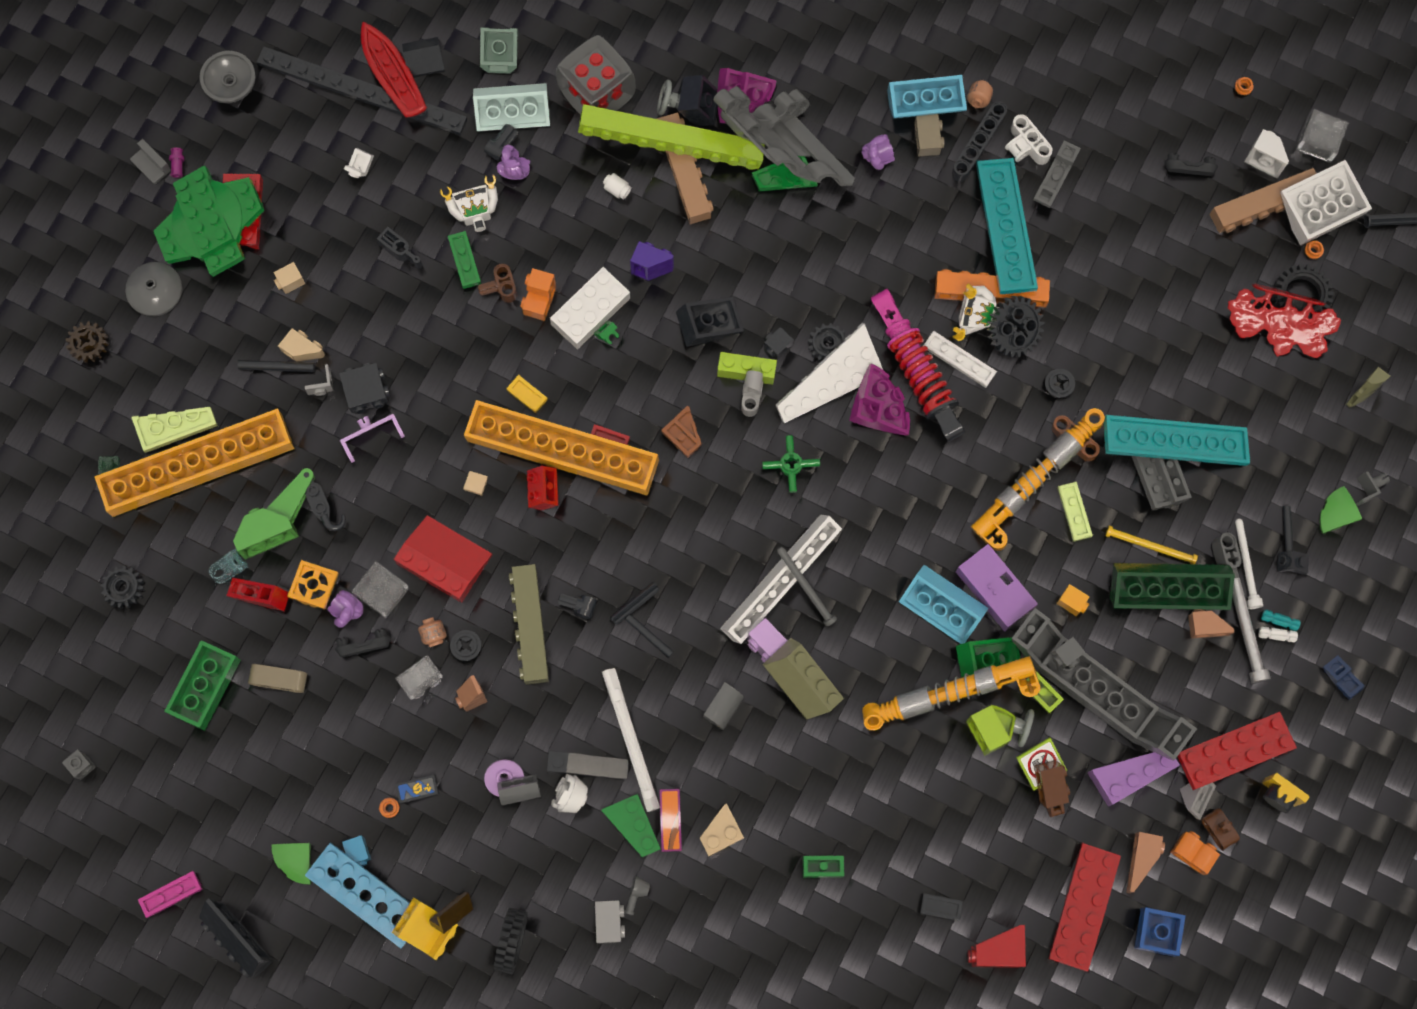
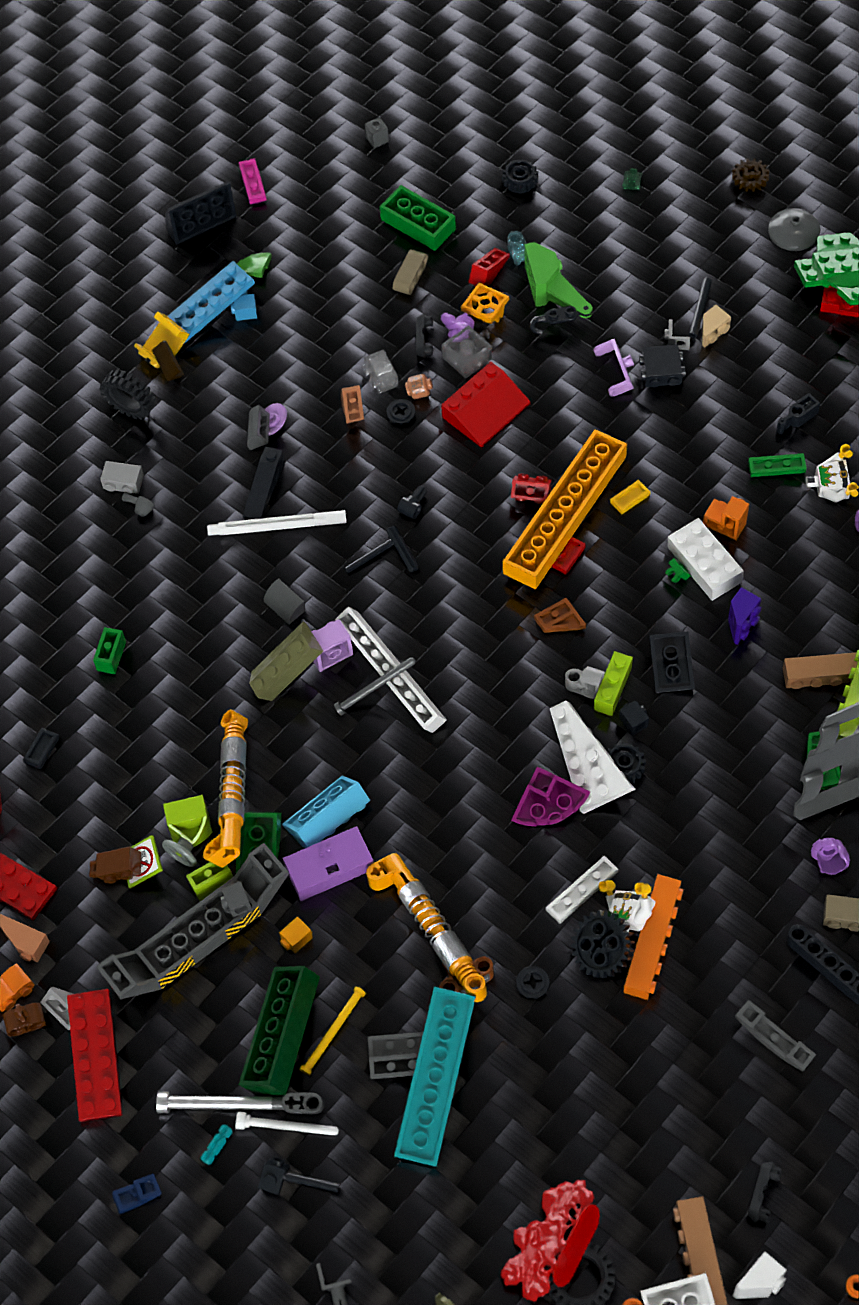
camera: 110 degrees right, 15 degrees down
light orange brick [95,409,294,517] -> none
yellowish green wing [132,407,218,453] -> none
tan brick [274,262,305,294] -> none
orange plate [379,798,400,818] -> none
tile [395,775,439,804] -> none
tan tile [463,471,488,496] -> none
reddish brown beam [478,264,517,303] -> none
olive brick [509,564,549,685] -> none
white cone [551,774,588,813] -> none
green wing [601,794,661,858] -> none
white brick [603,173,632,200] -> none
slope [660,789,682,852] -> none
tan wing [700,804,744,856] -> none
green bar [762,435,820,493] -> none
piece [871,289,966,442] -> none
teal plate [976,158,1038,294] -> none
white beam [1005,115,1053,165] -> none
yellowish green tile [1057,482,1093,542] -> none
medium lavender wedge [1088,752,1180,807] -> none
nougat slope [1188,609,1234,638] -> none
white axle [1258,627,1298,642] -> none
piece [1262,773,1309,814] -> none
bright green brick [1320,486,1362,534] -> none

